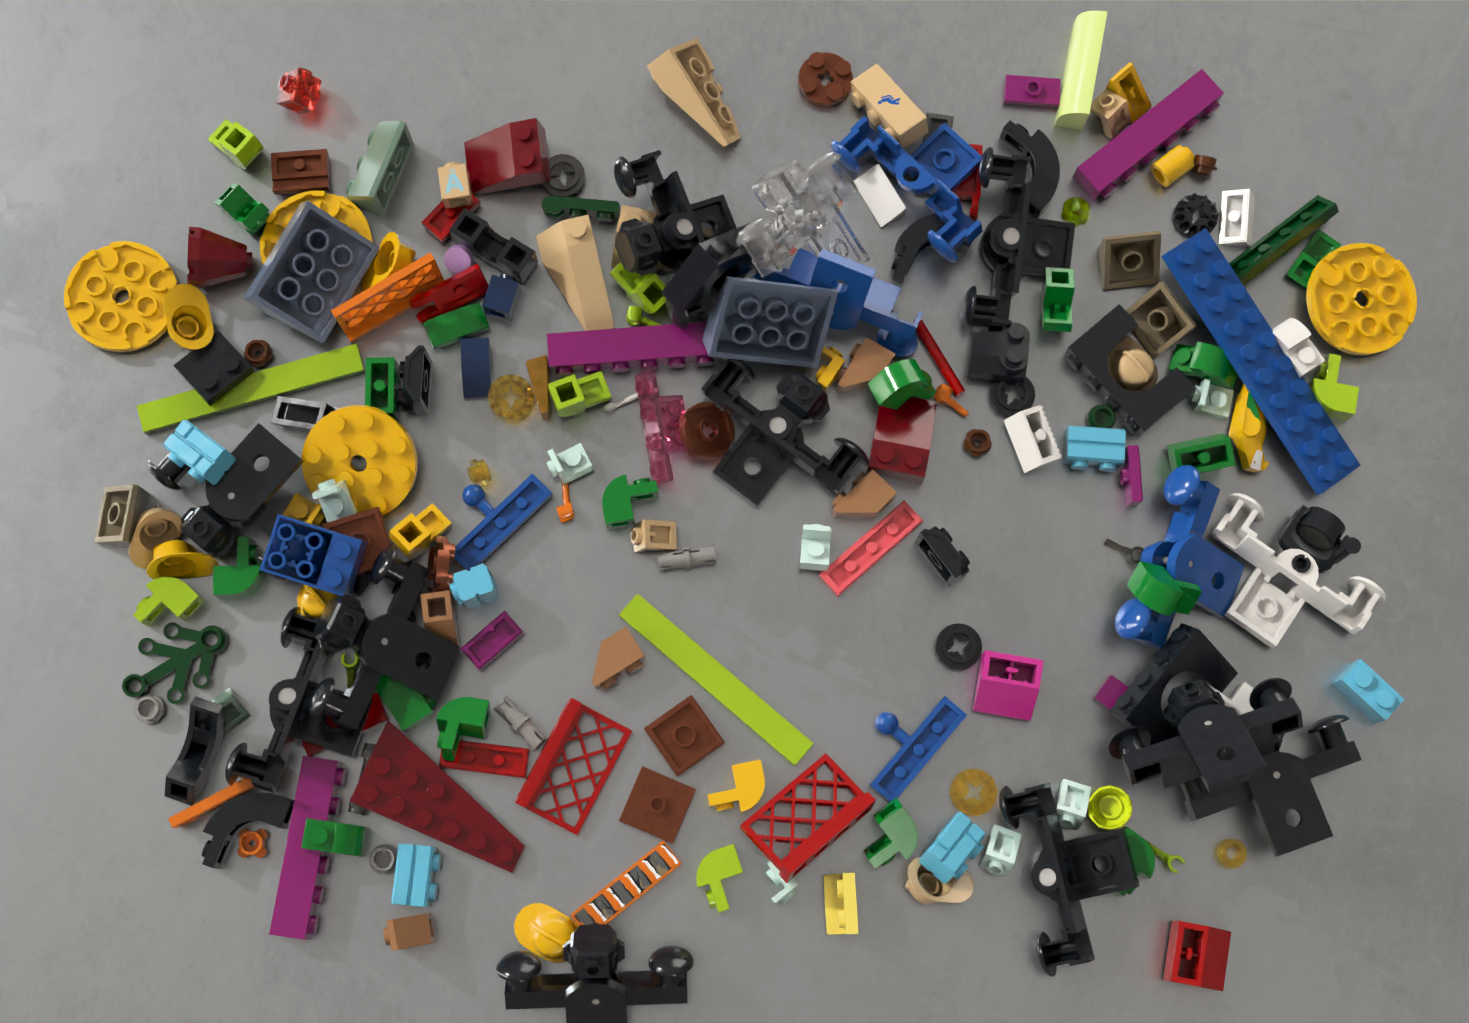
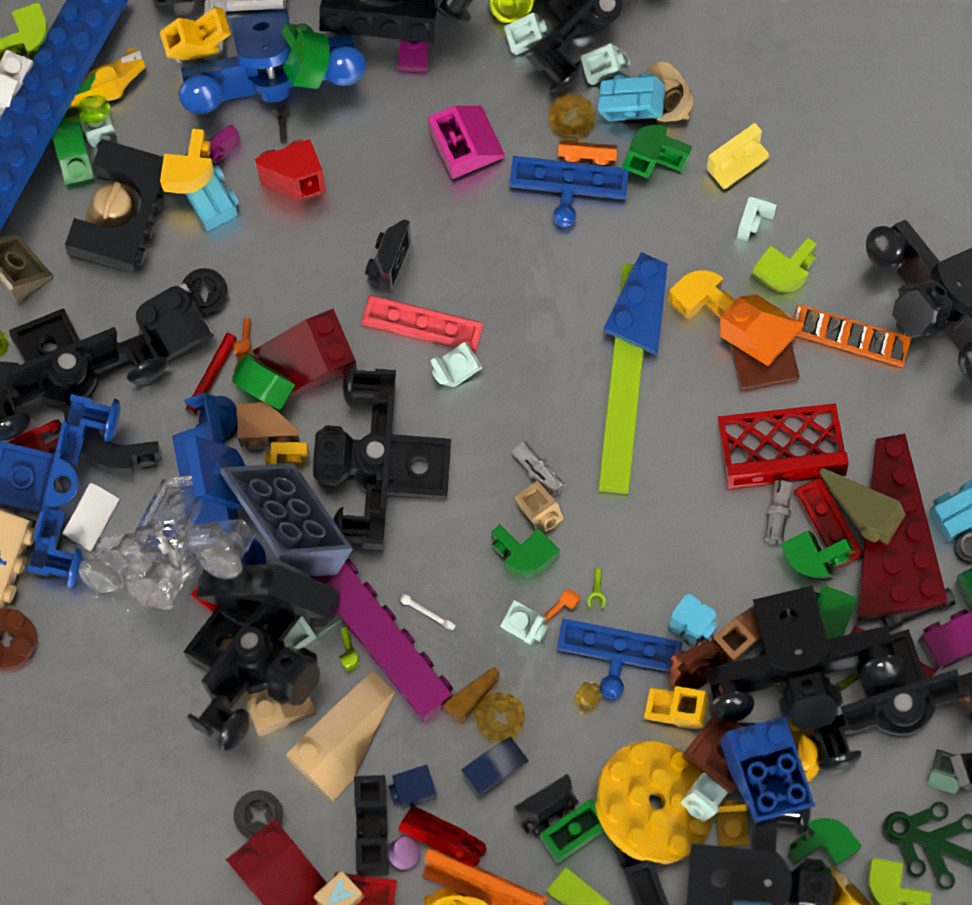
camera: 120 degrees left, 5 degrees down
green slope [423,302,490,349] -> none
magenta plate [460,610,524,671] -> none
yellow piece [514,903,578,963] -> none
dark green hinge [541,196,621,222] -> none
lime brick [548,371,612,417] -> none
medium nougat slope [592,627,645,690] -> none
lime brick [609,262,666,314] -> none
clear pink bracket [635,369,687,485] -> none
copper plate [644,695,725,777] -> none
tan wedge [647,38,741,147] -> none
copper plate [679,402,735,460] -> none
red fence [740,753,876,883] -> none
medium nougat slope [831,469,897,518] -> none
black gear [935,623,982,670] -> none
reddish brown plate [964,429,992,457] -> none
white brick [1004,405,1062,473] -> none
green brick [1040,267,1075,332] -> none
dark green plate [1087,405,1116,429] -> none
dark tan slope [1126,281,1197,359] -> none
green brick [1166,433,1235,473] -> none
none -> clear neon green piece [78,95,110,124]
none -> yellow brick [160,7,231,60]
none -> yellow brick [160,129,214,194]
none -> red slope [255,139,326,201]
none -> orange plate [558,140,617,165]
none -> lime hand [587,568,606,610]
none -> blue wing [603,252,668,355]
none -> orange slope [720,294,804,366]
none -> olive slope [819,468,906,544]

